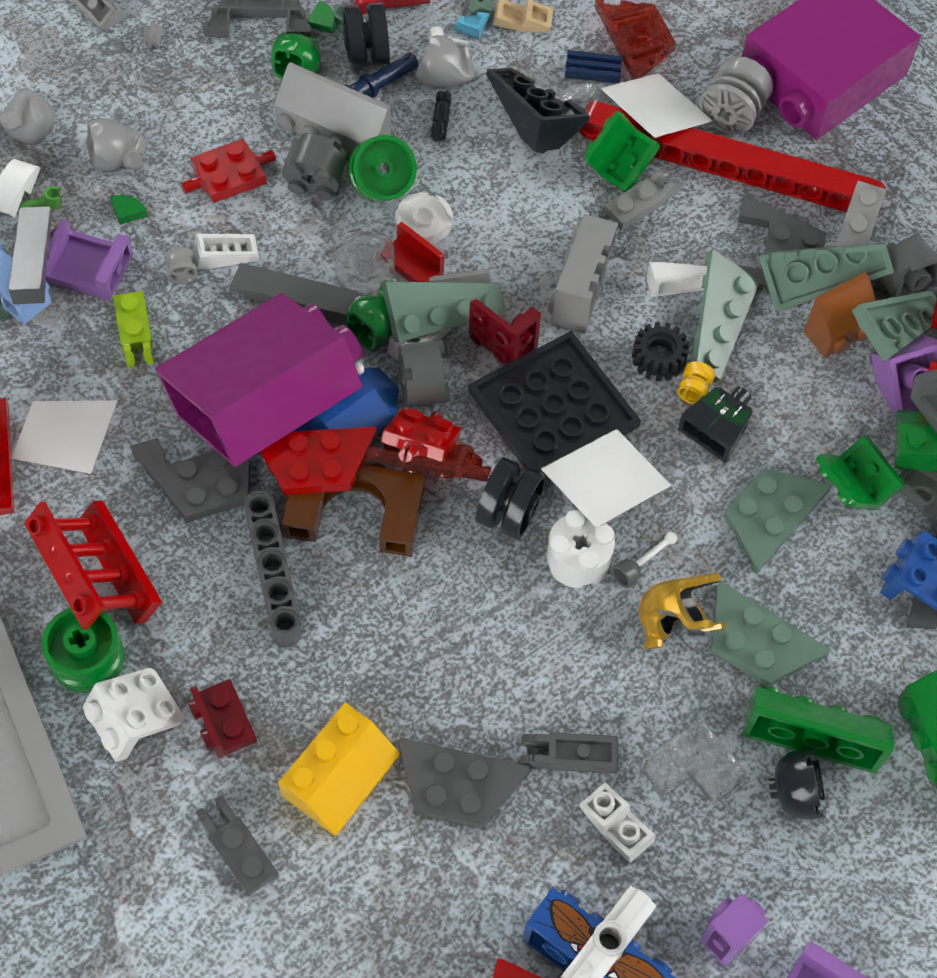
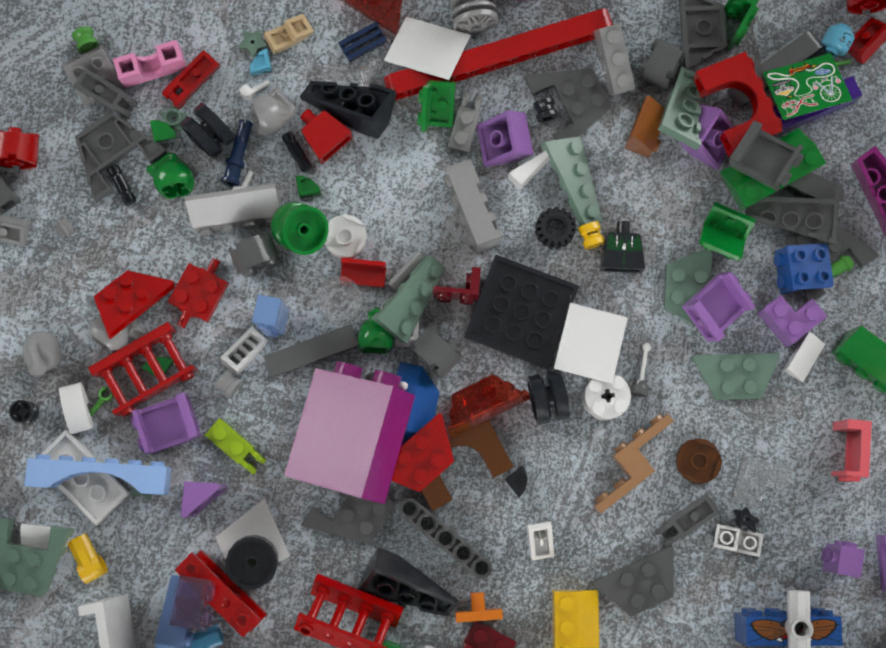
camera: 35 degrees left, 20 degrees up
slope [8,207,52,304] -> none
red plate [381,409,462,462] -> none
pearl gold piece [638,572,726,649] -> none
green slope [741,687,894,774] -> none
sand green wing [758,242,894,311] -> none
black cylinder [768,747,826,820] -> none
none -> red fence [88,322,199,417]
none -> red wing [93,270,175,339]
none -> black axle [107,164,136,206]
none -> medium lavender slope [181,481,229,518]
none -> black wheel [225,535,279,589]
none -> medium blue brick [252,295,289,338]
none -> green tile [295,176,322,199]
none -> red torso [300,109,353,165]
none -> black wedge [357,547,459,616]
none -> orange tile [455,592,503,623]
none -> medium lavender slope [476,110,534,167]
none -> black tile [505,465,527,498]
none -> white slope [526,521,554,561]
none -> black wheel [533,97,558,122]
none -> medium nougat bracket [593,414,674,513]
none -> reddish brown tile [675,438,722,484]
none -> medium lavender panel [682,272,755,342]
none -> black plate [733,507,759,533]
none -> medium lavender brick [757,295,827,347]
none -> white slope [783,331,825,382]
none -> coral panel [831,419,872,482]

